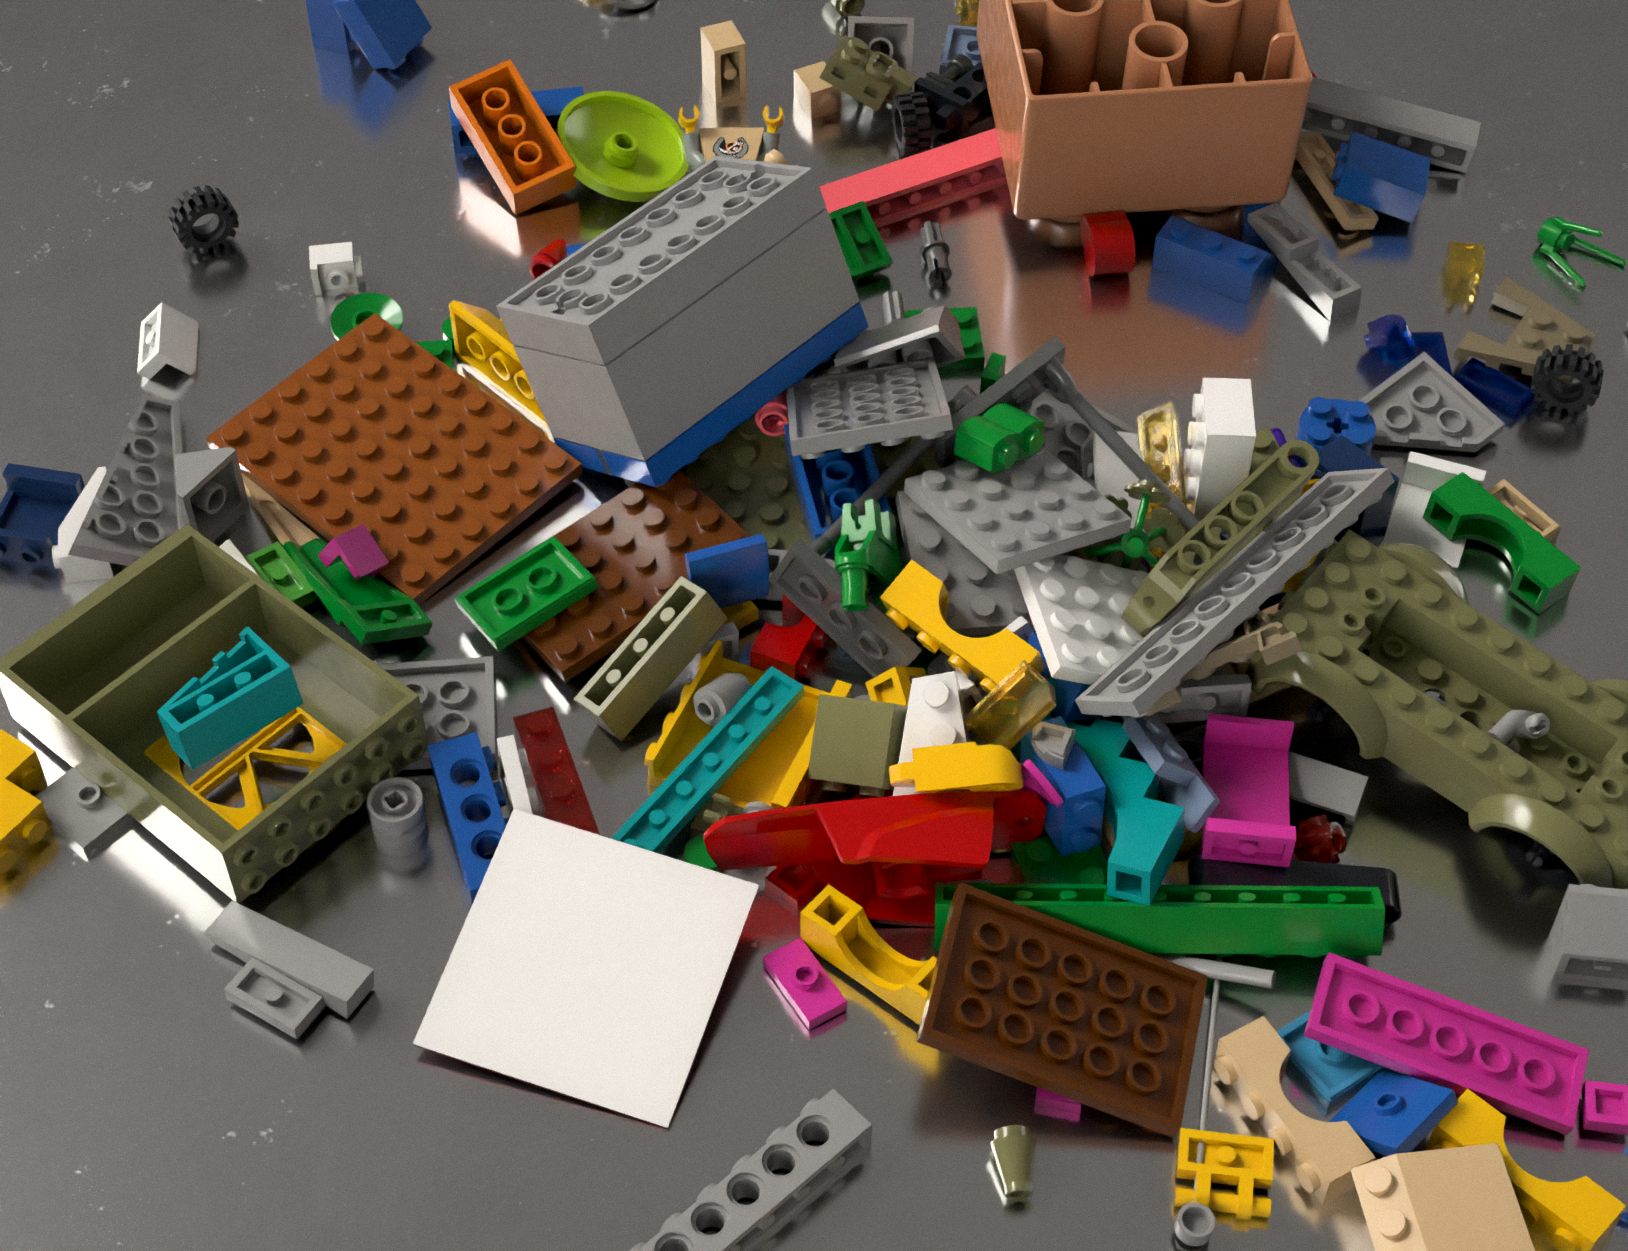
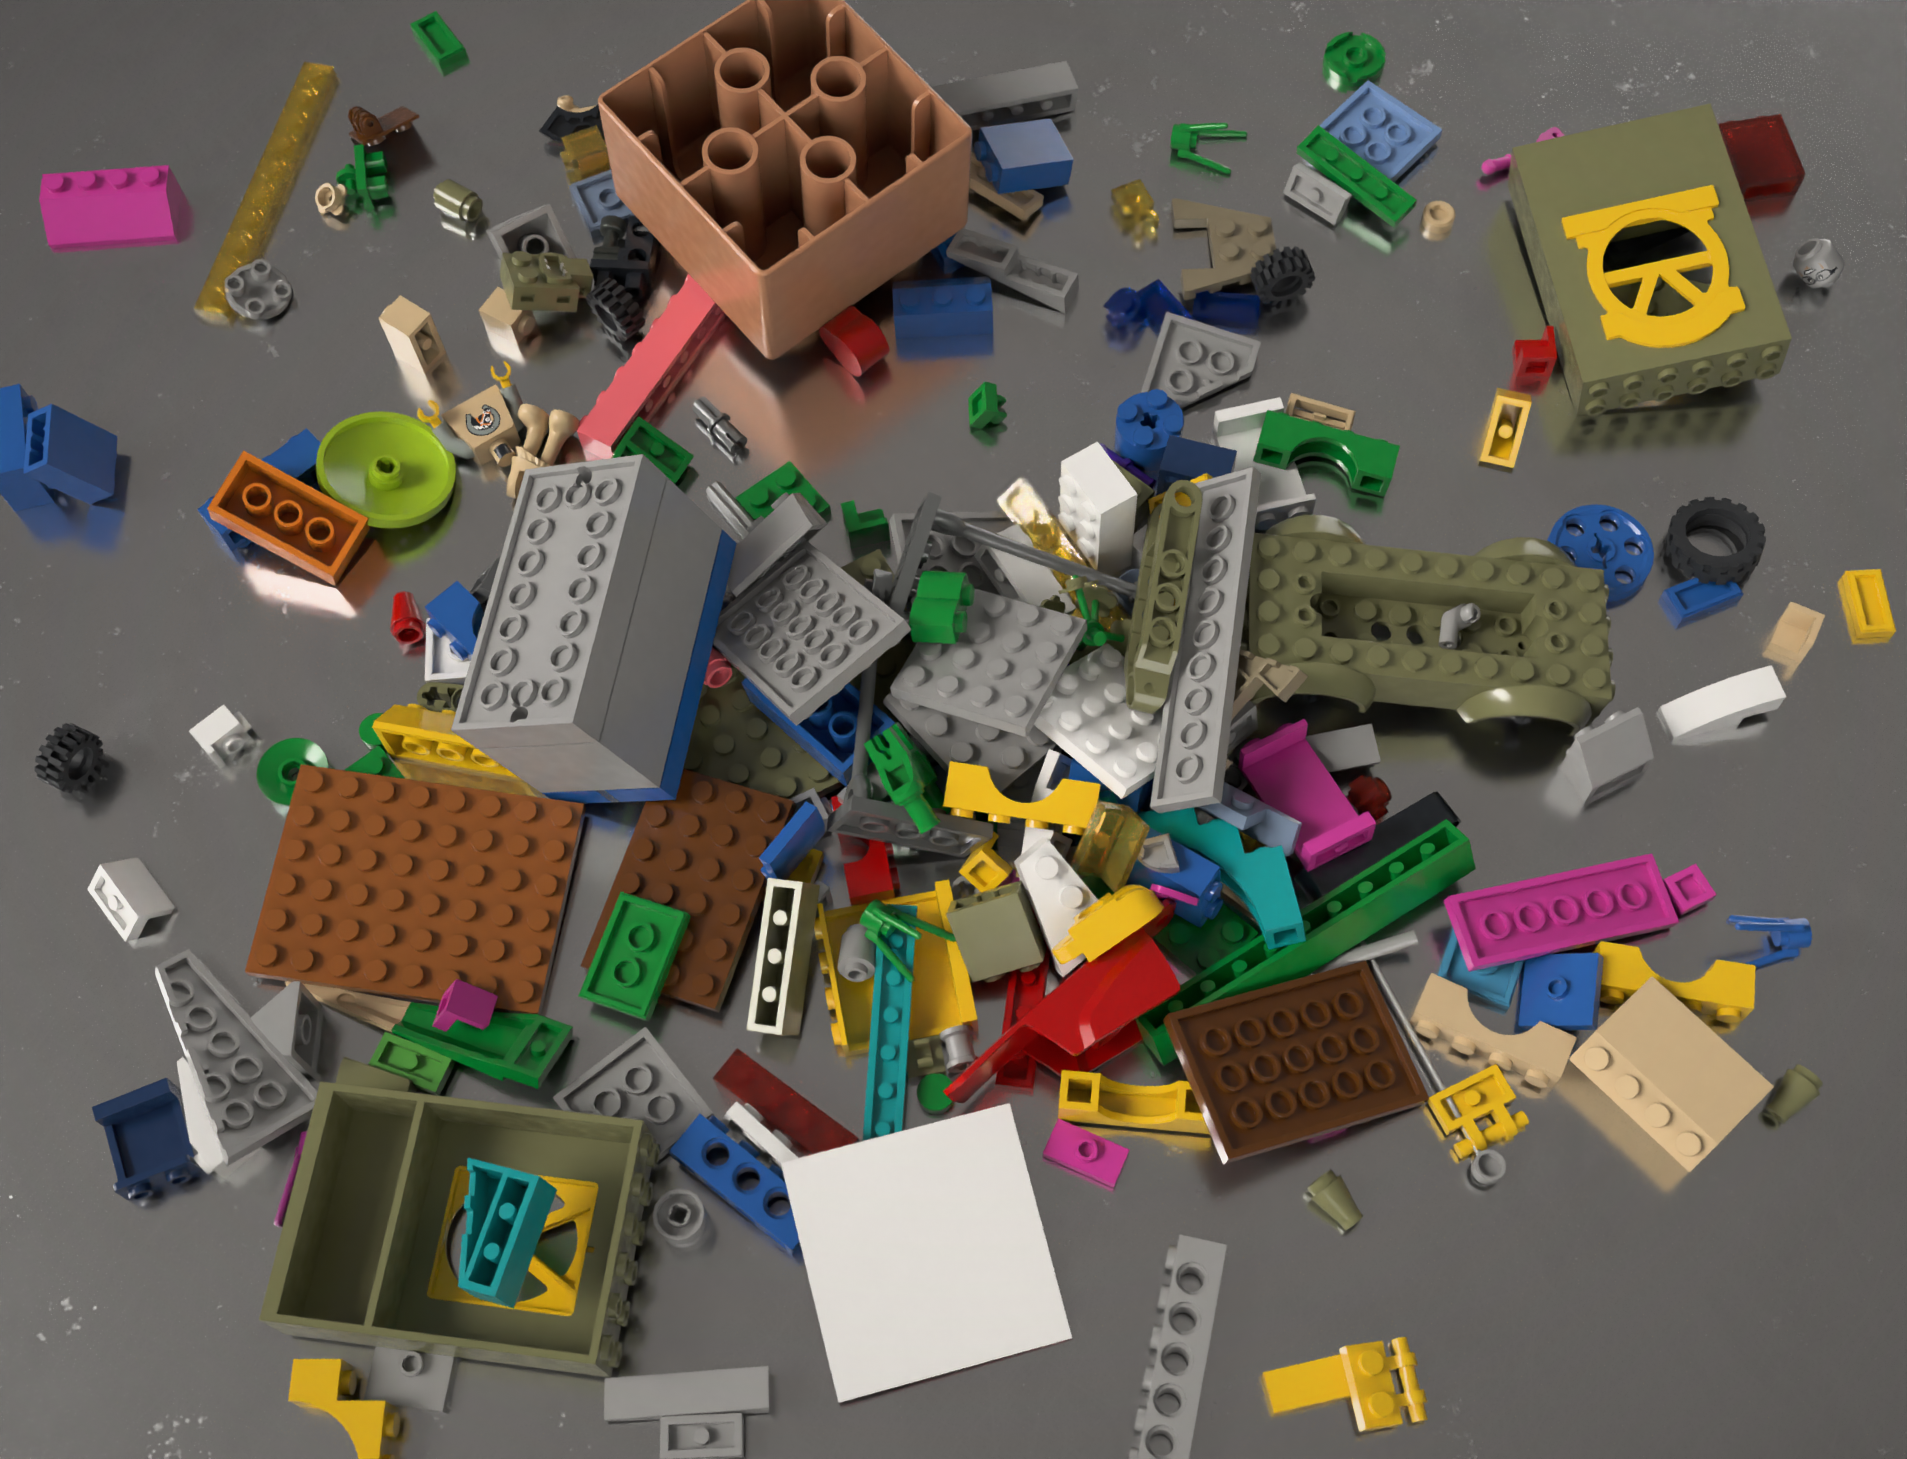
camera: 30 degrees left, 15 degrees up
none -> green plant [860,899,956,982]
none -> green tile [968,381,1007,429]

